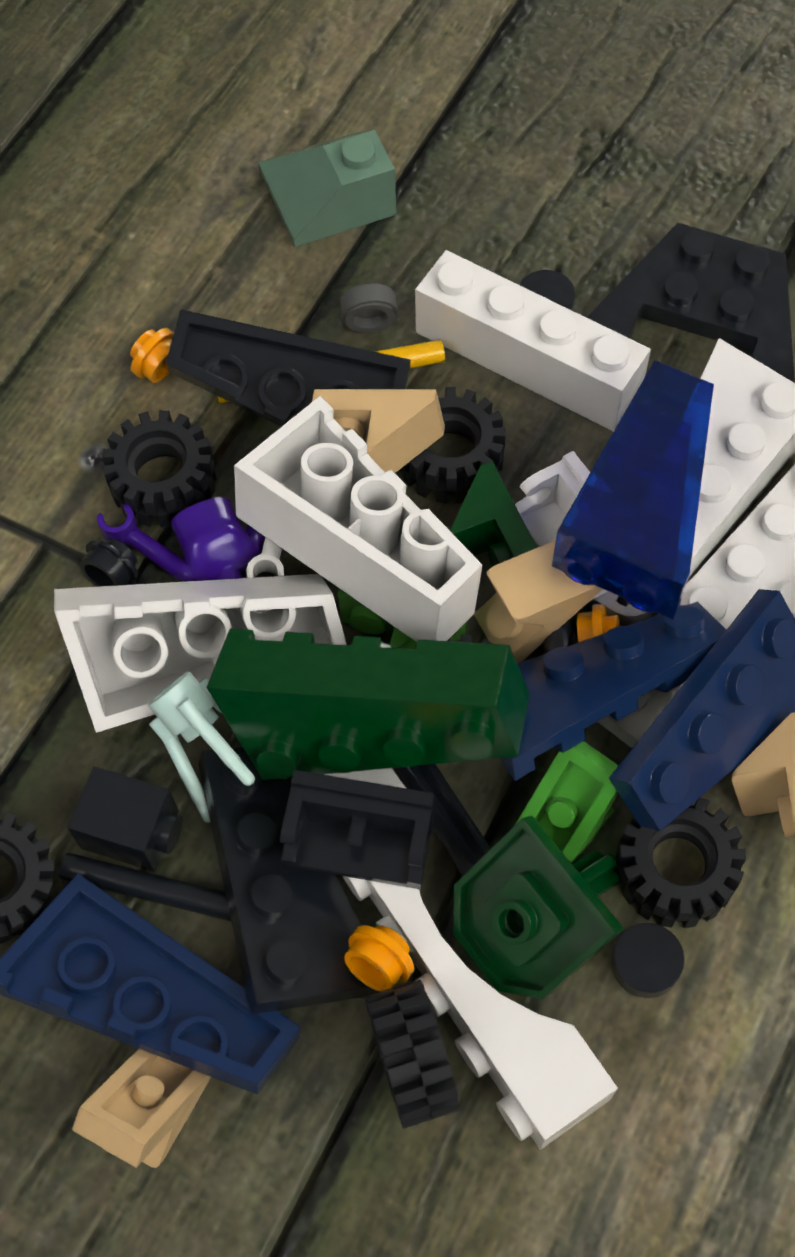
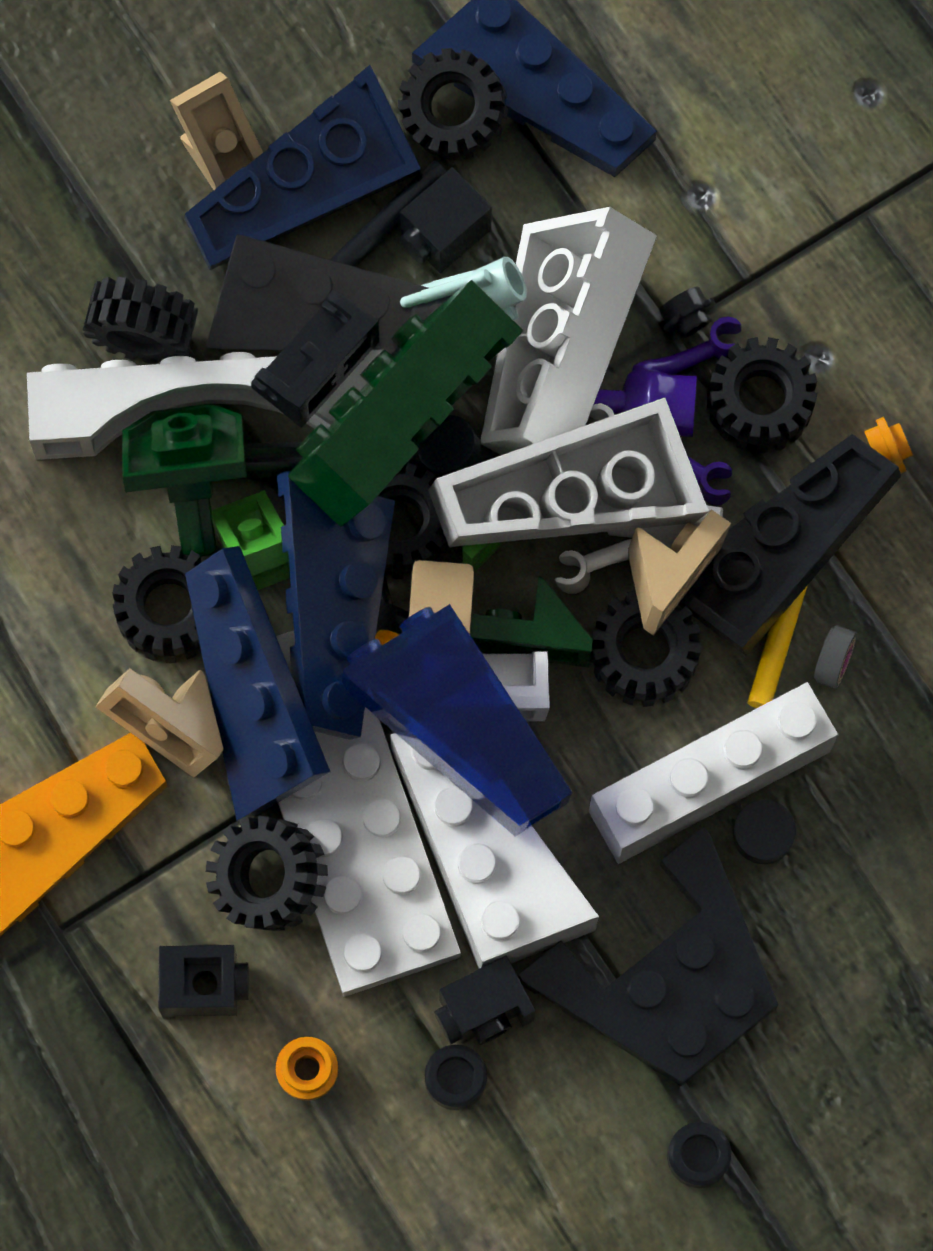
camera: 115 degrees right, 10 degrees up
light orange plate [344,925,414,992] -> none
black tile [611,923,684,998] -> none

